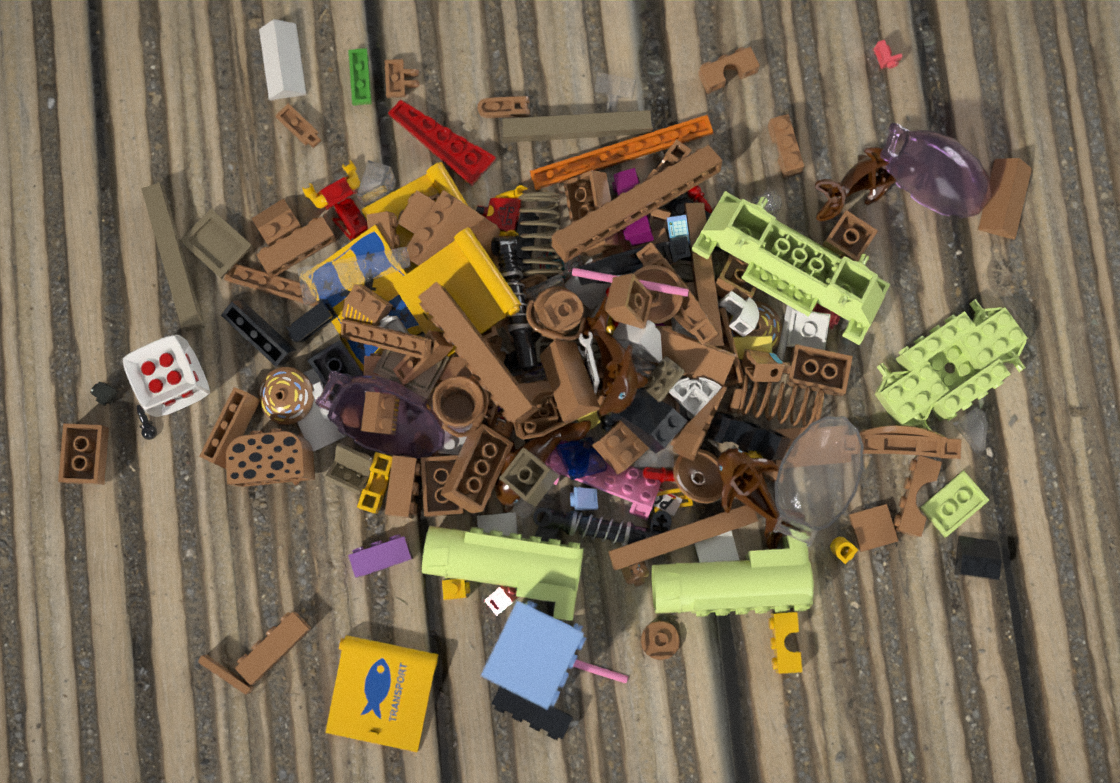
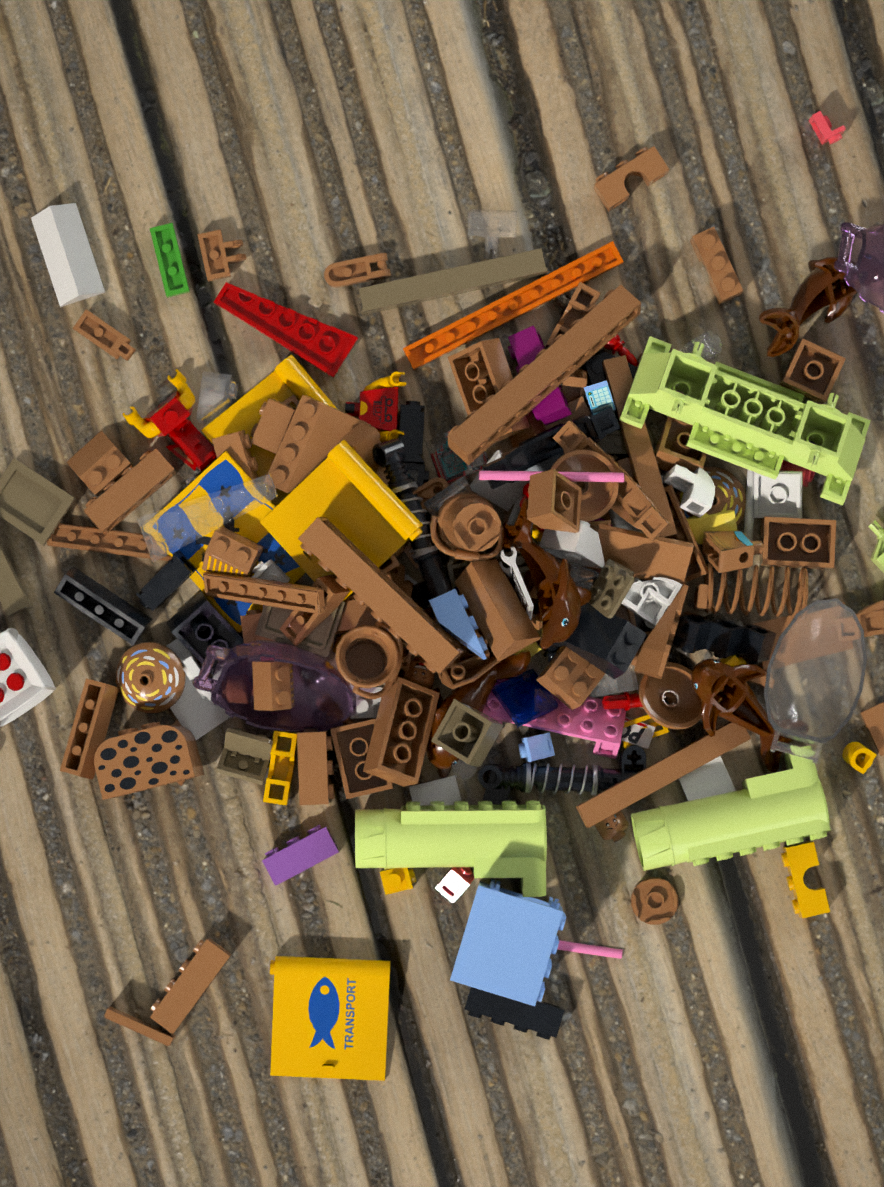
camera: 10 degrees left, 5 degrees up
dark tan piece [518,192,563,277] -> none
none -> light blue slope [429,589,488,660]

